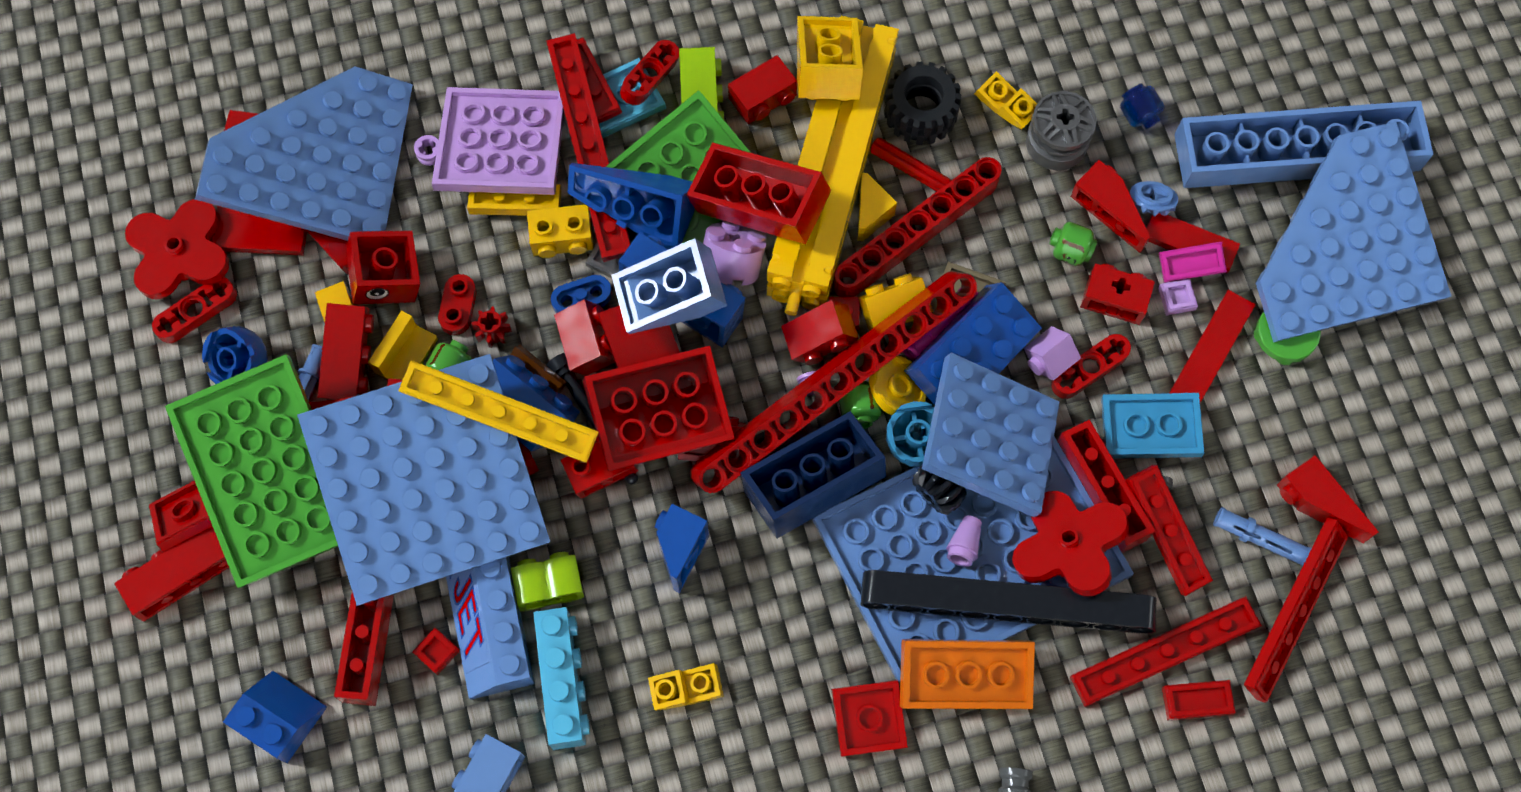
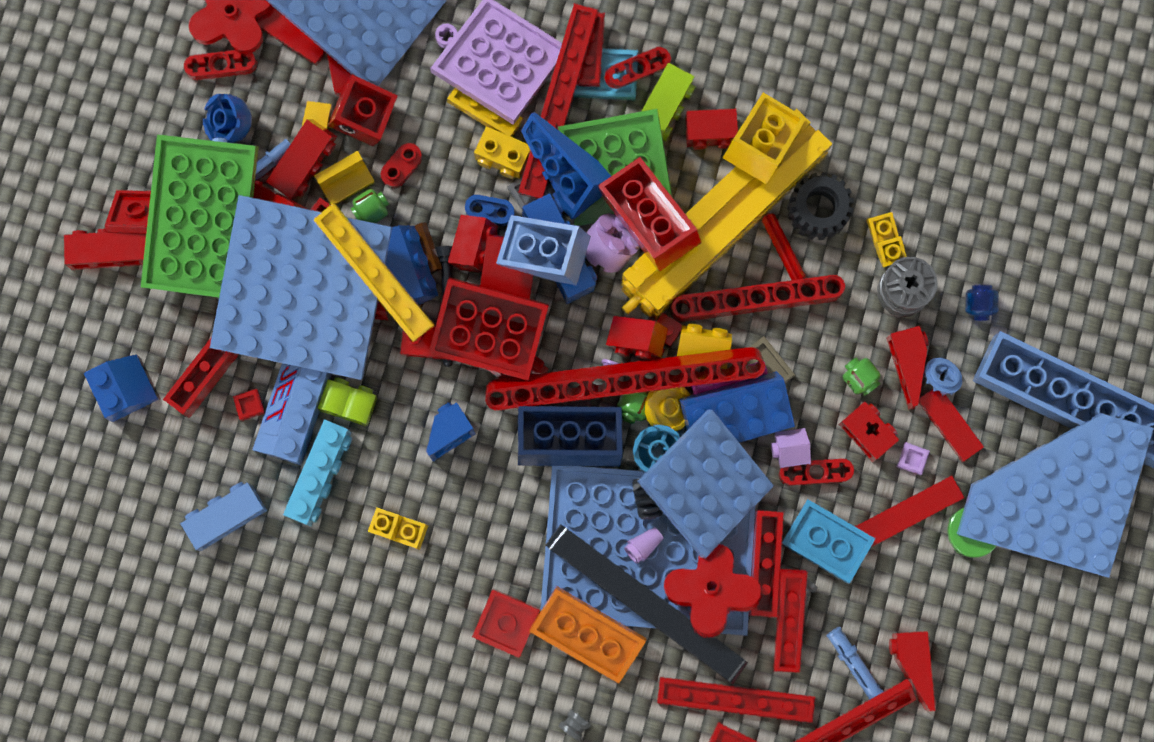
camera: 30 degrees right, 10 degrees up
red gear [471,306,512,348] -> none
yellow slope [857,173,897,241] -> none
dark pink tile [1159,242,1227,283] -> none

